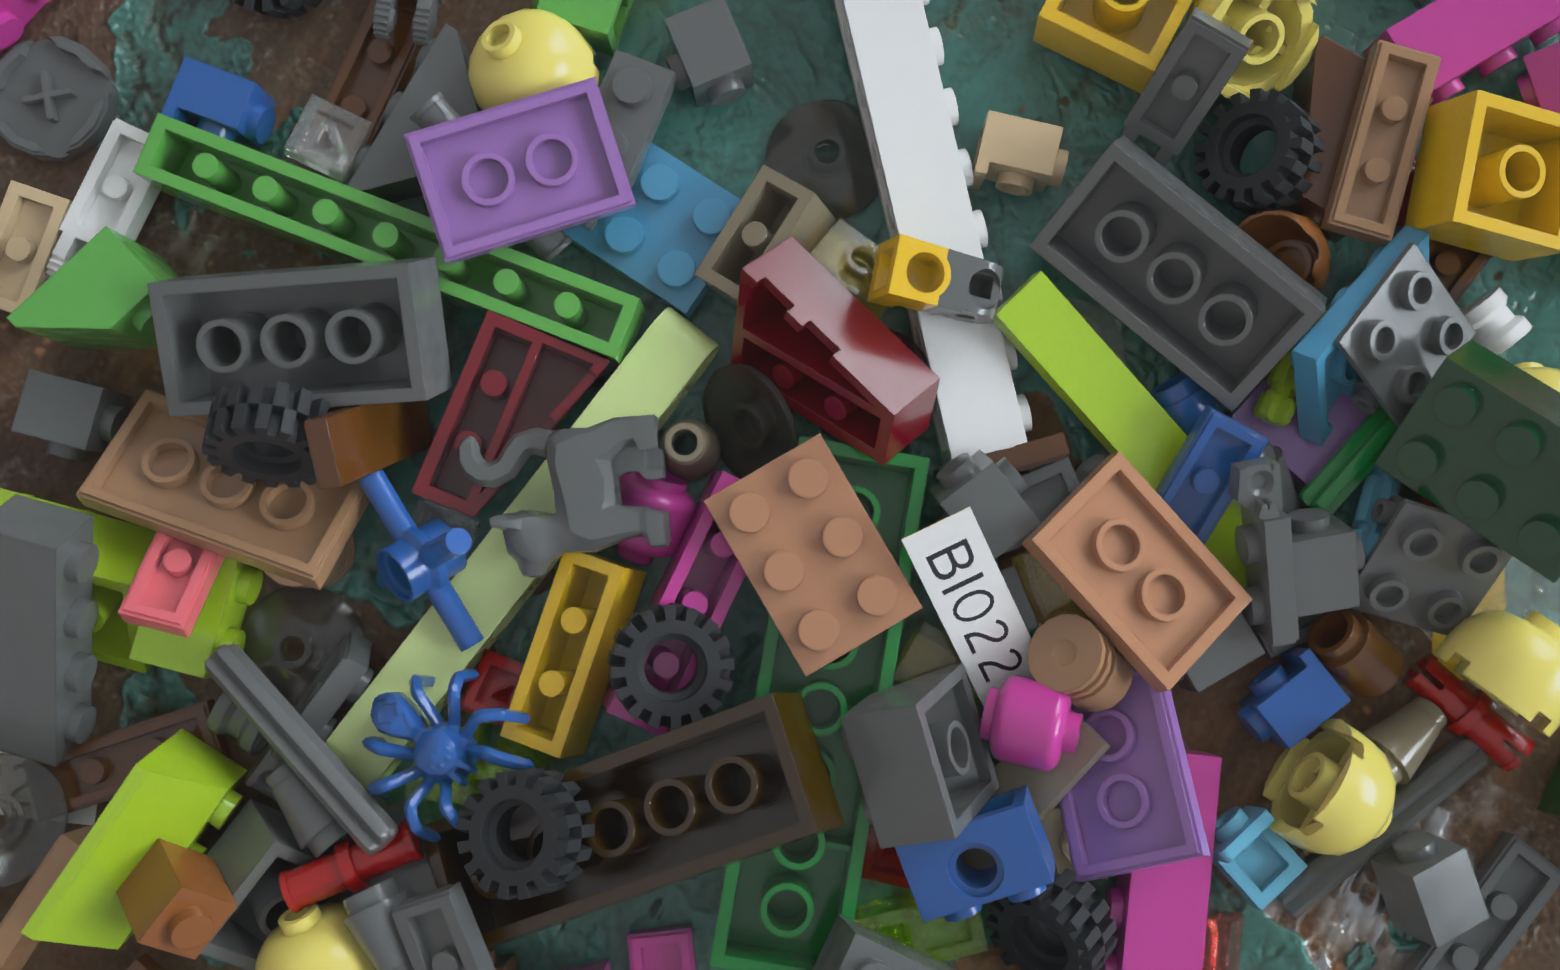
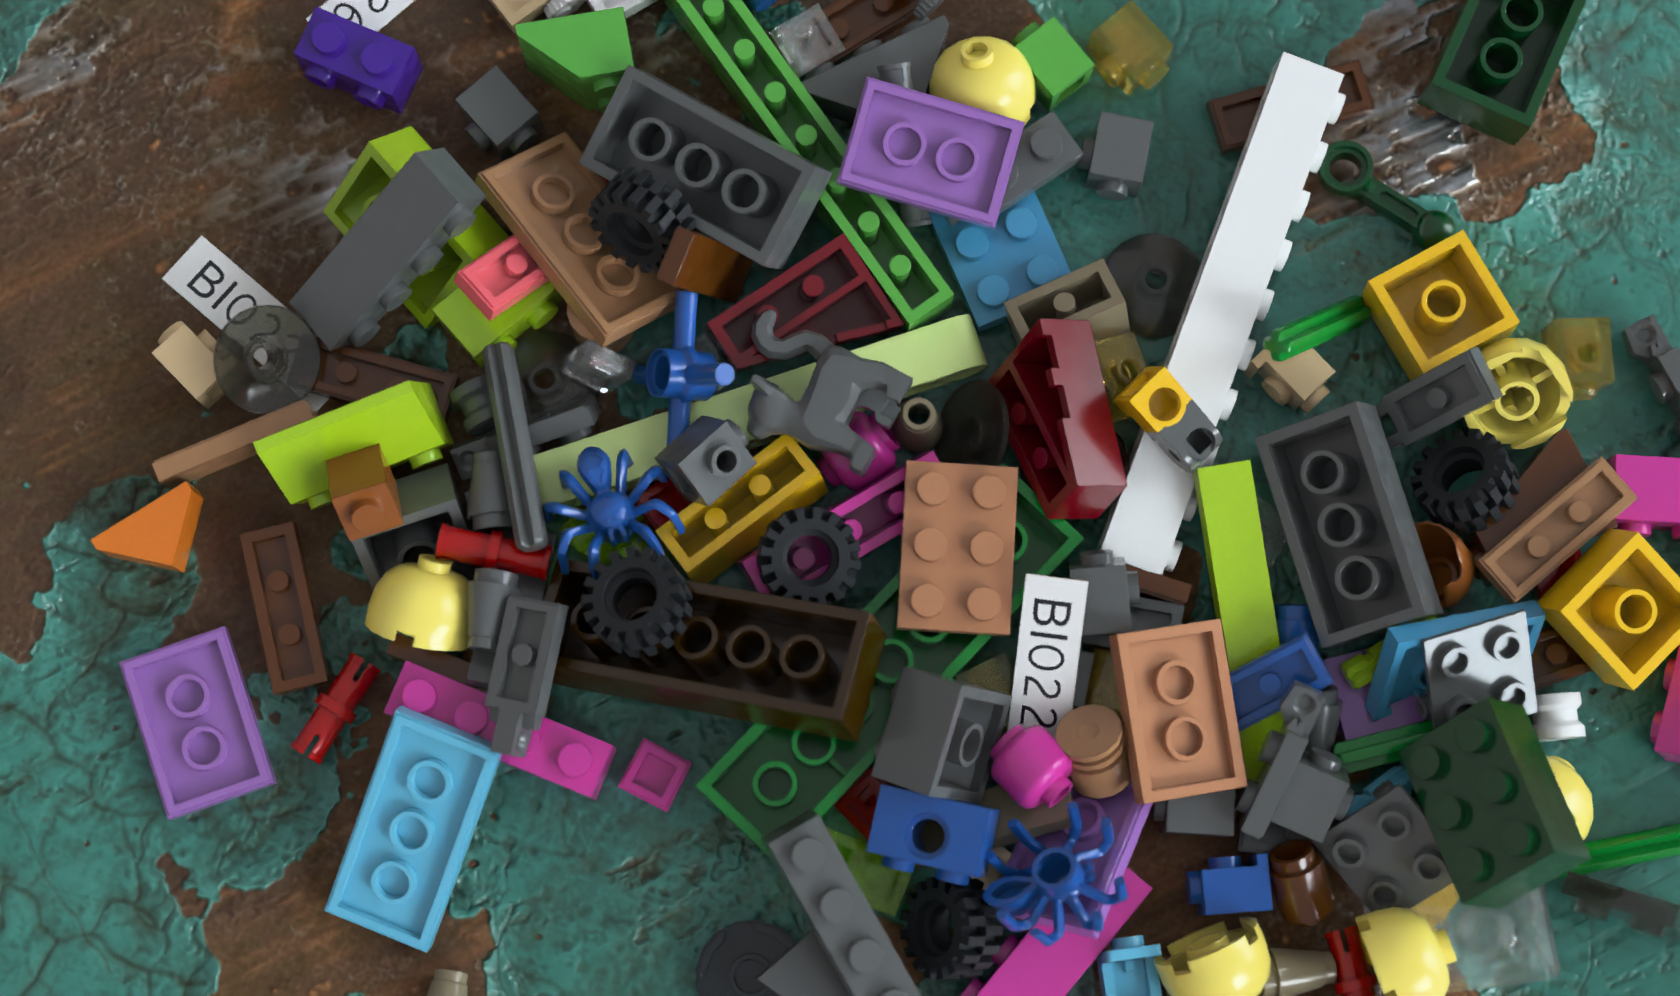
camera: 25 degrees right, 5 degrees down
none -> clear tile [561,339,636,394]
none -> dark grey brick [654,415,757,507]
none -> blue animal [982,801,1128,947]
none -> green axle [1263,295,1371,362]

